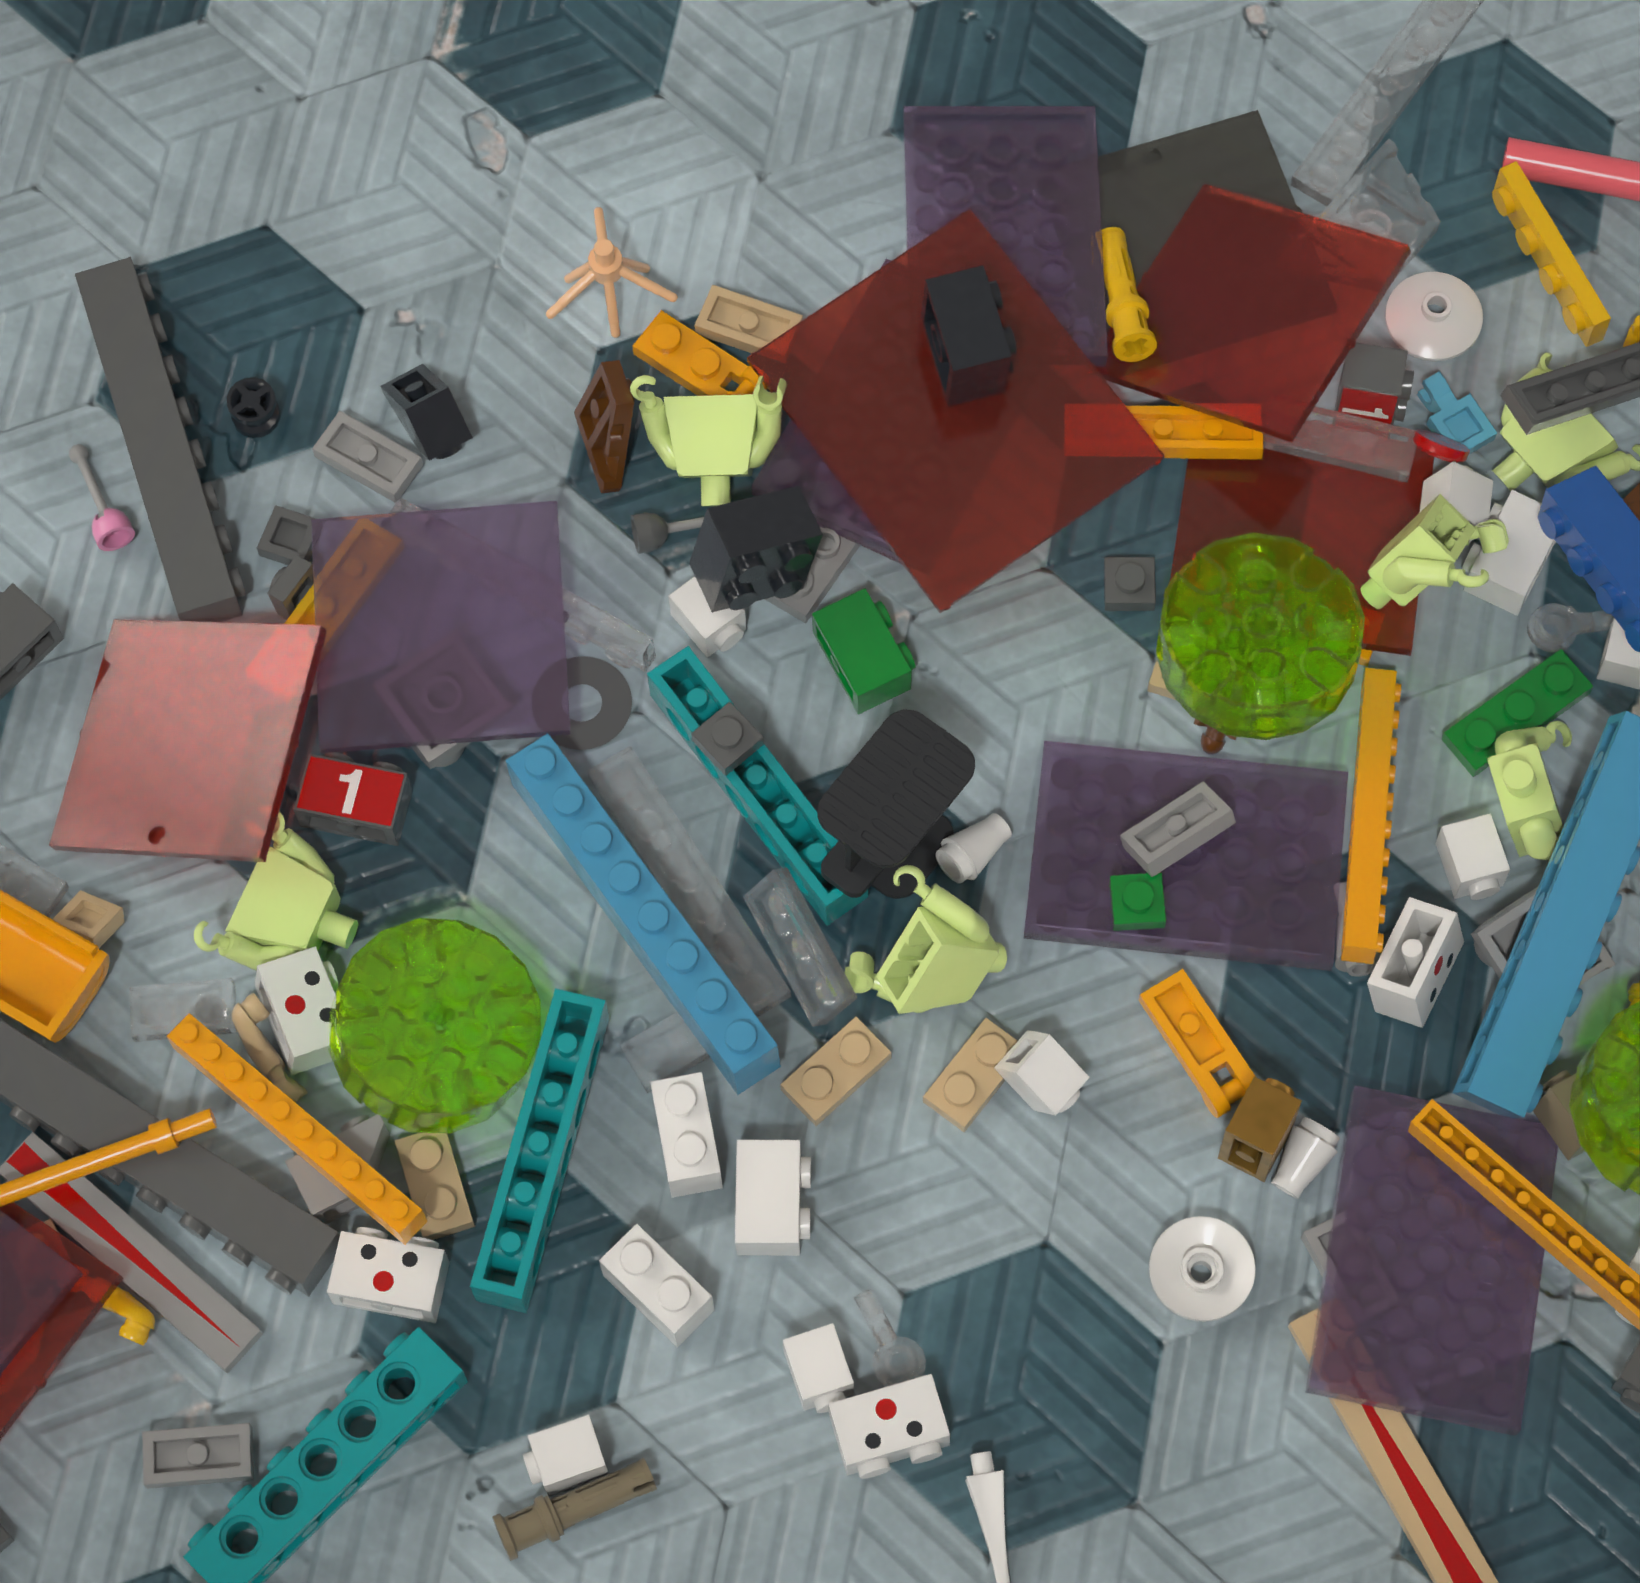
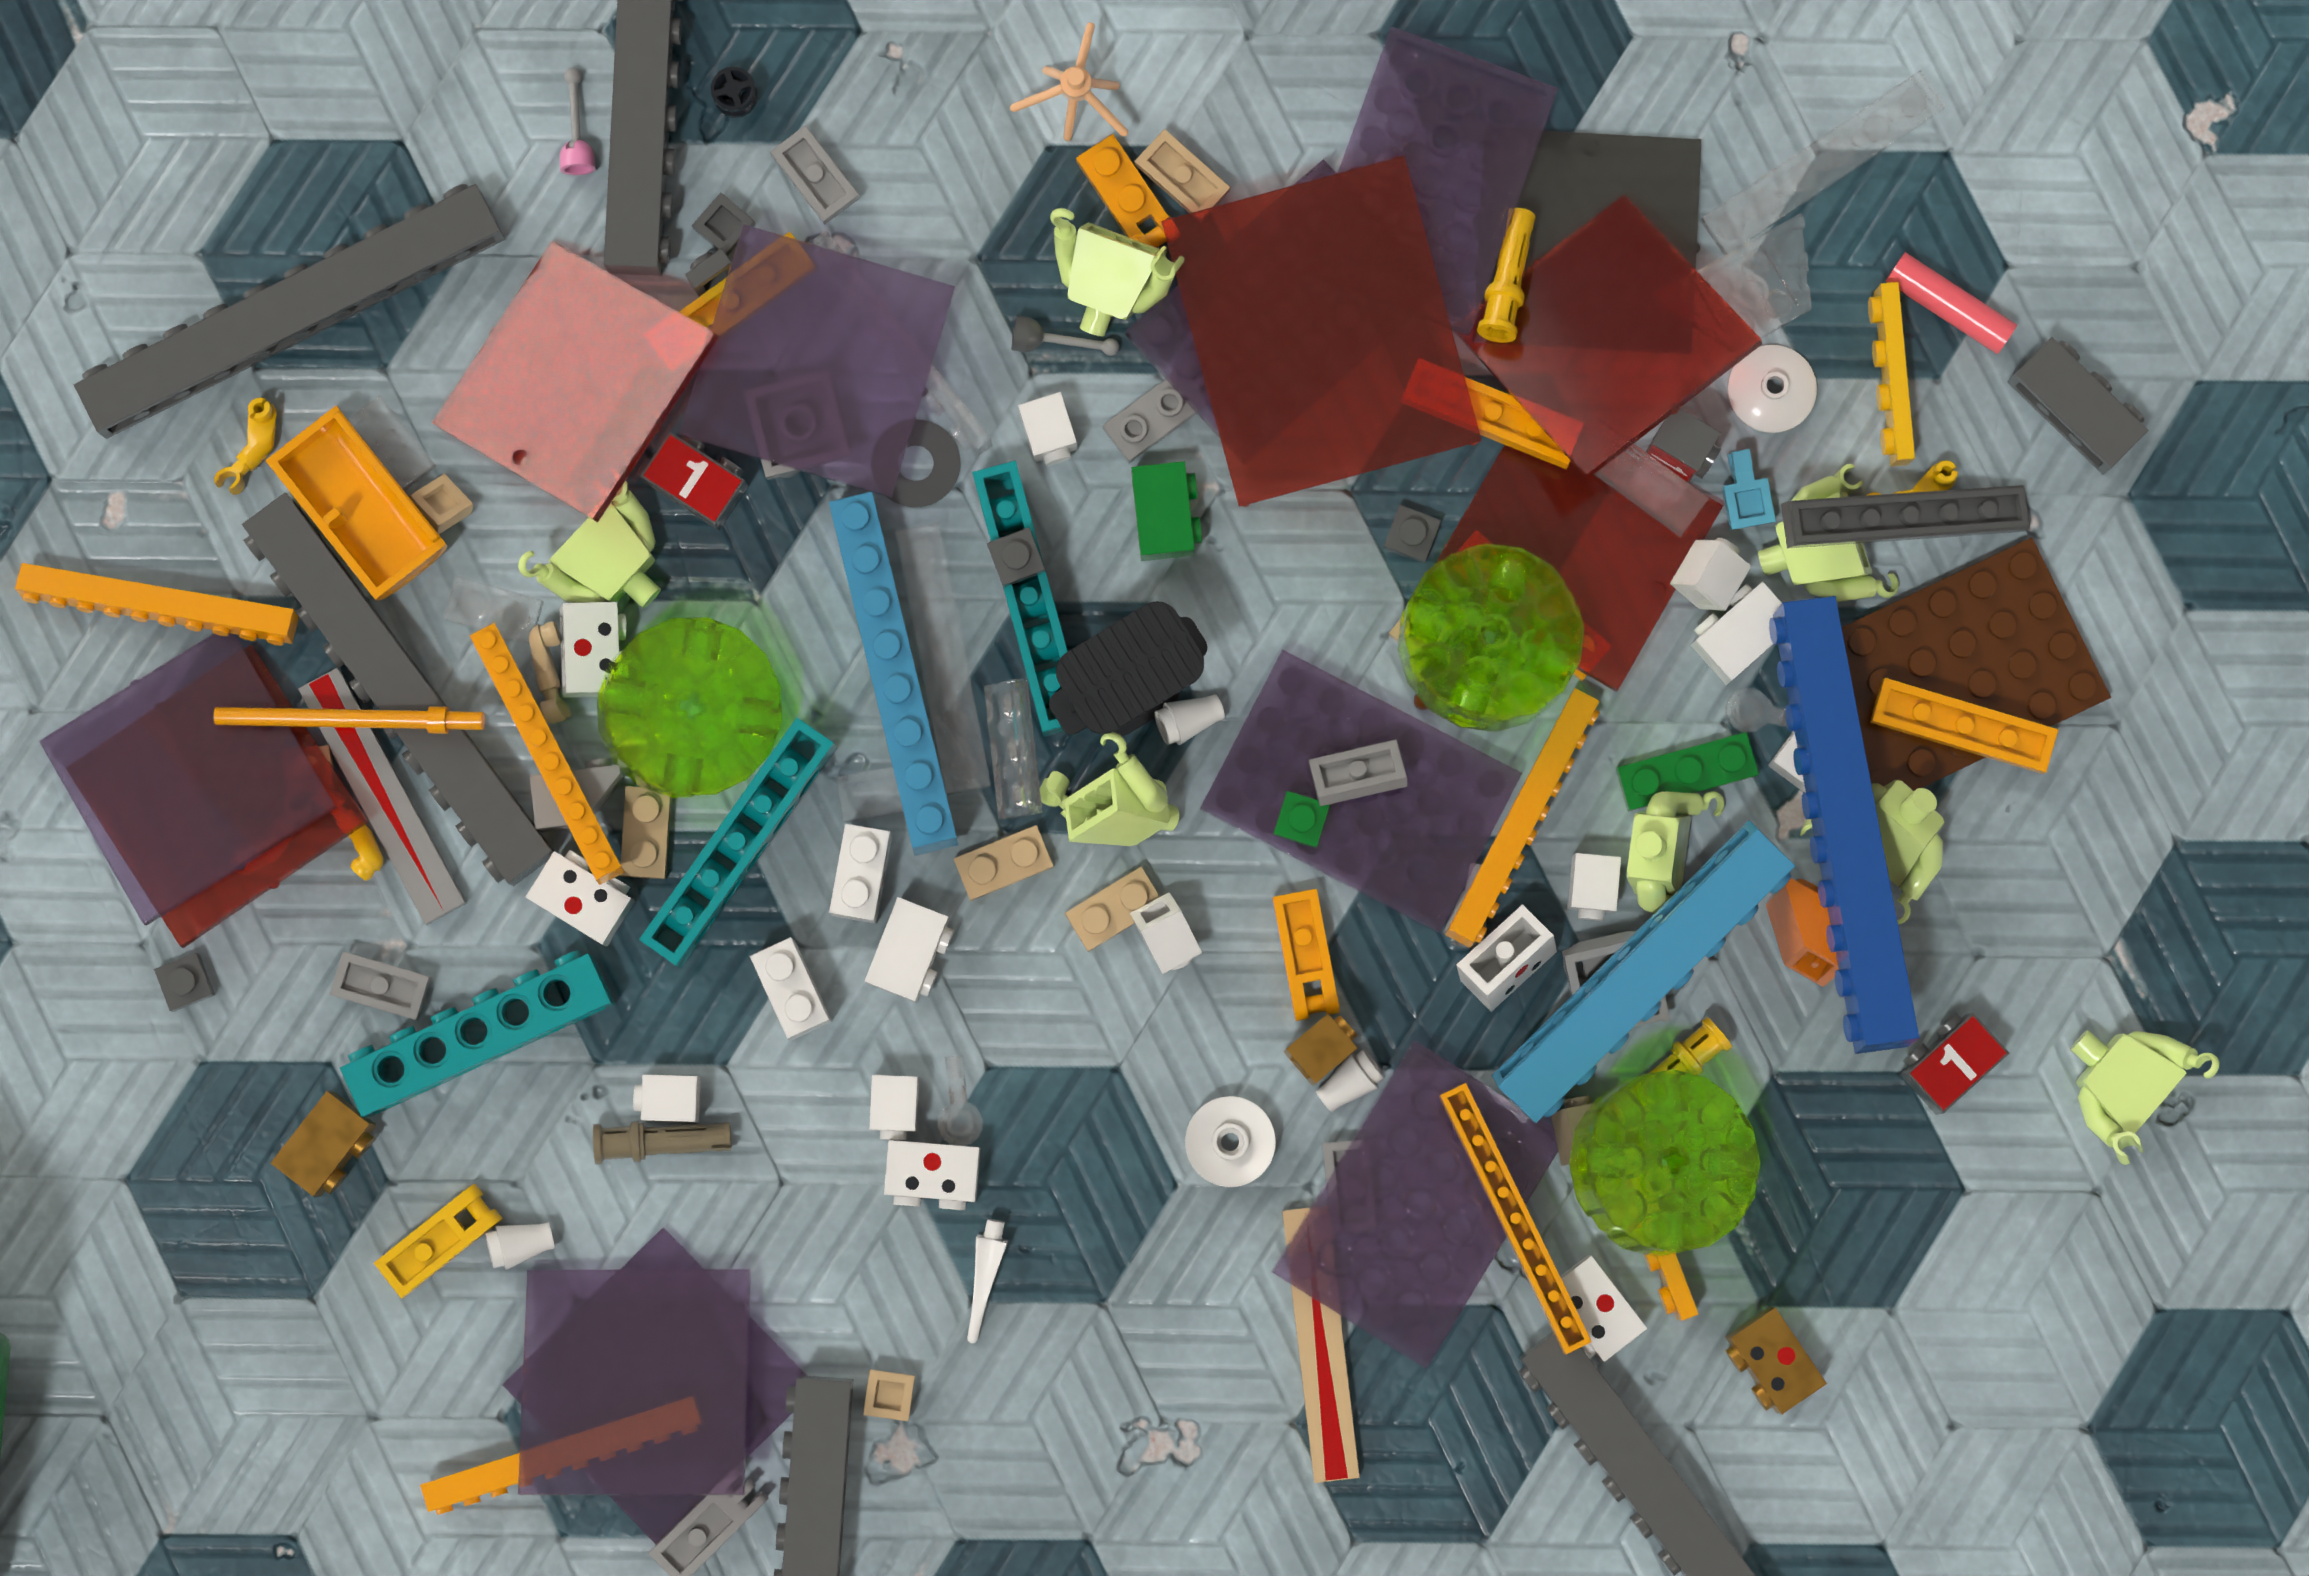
camera: 15 degrees right, 15 degrees up
black slope [380,364,473,461] -> none
reddish brown wing [574,360,635,494] -> none
black brick [689,485,823,613] -> none
black brick [921,265,1017,407] -> none
yellowish green torso [1360,494,1509,609] -> none
red piece [1413,429,1470,463] -> none

